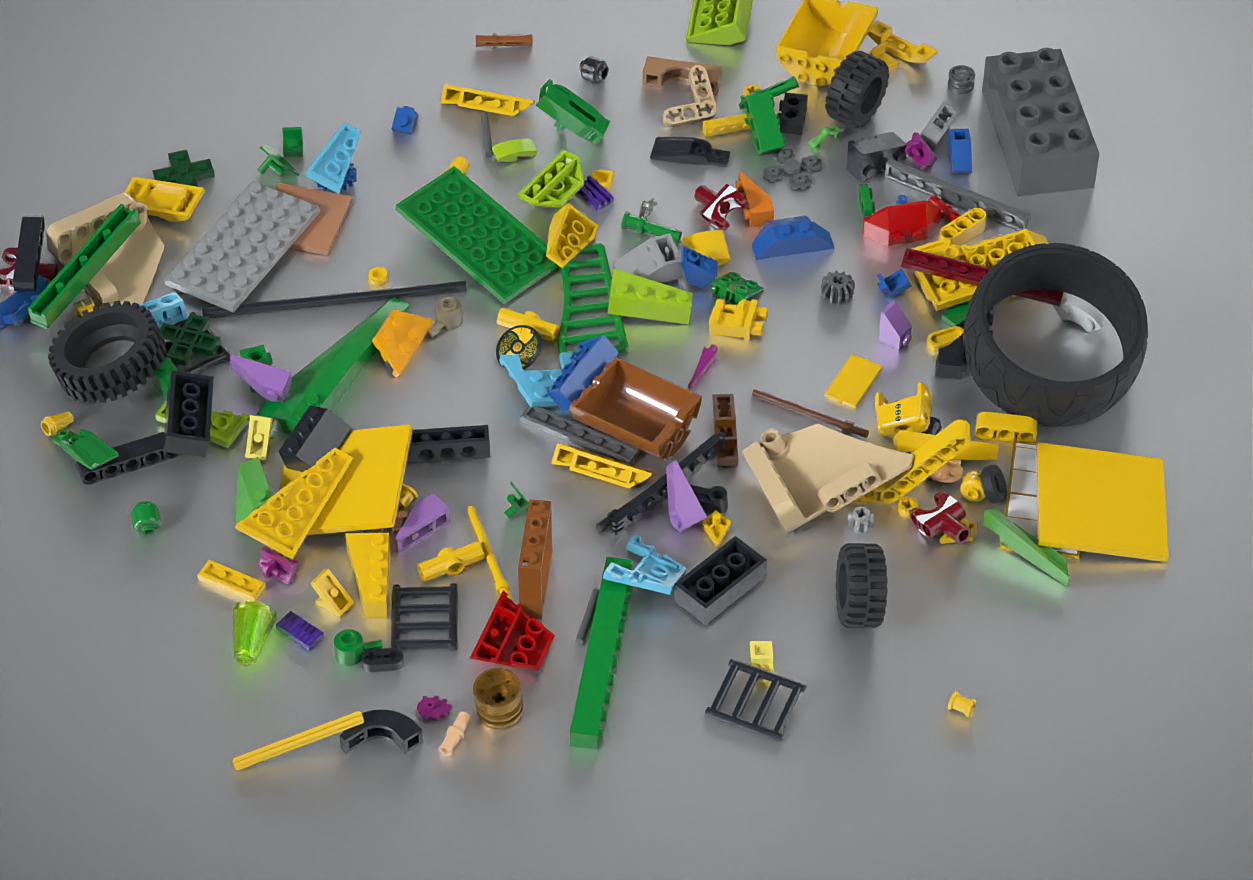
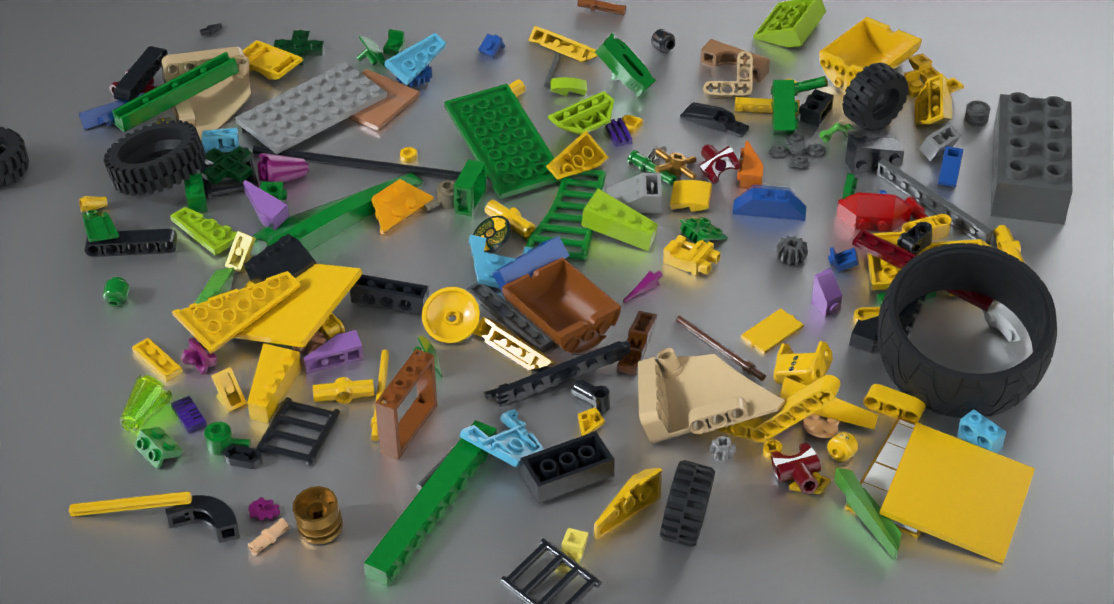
camera: 20 degrees right, 5 degrees down
black brick [163,370,214,458] -> none
red wedge [469,590,555,671] -> none
medium lavender slope [666,461,707,533] -> none
blue slope [681,246,717,290] -> none
magenta hips [905,132,938,170] -> none
black tyre [981,465,1007,504] -> none
none -> green bracket [135,427,183,469]
none -> black bar [199,23,222,36]
none -> magenta cone [257,153,309,184]
none -> yellow dish [422,287,480,344]
none -> green window [453,159,486,217]
none -> yellow wedge [594,468,662,540]
none -> pearl gold bar [655,148,697,180]
none -> black piece [897,222,932,255]
none -> yellow wedge [915,73,953,125]
none -> medium azure brick [957,409,1006,453]
none -> yellow piece [993,225,1025,263]

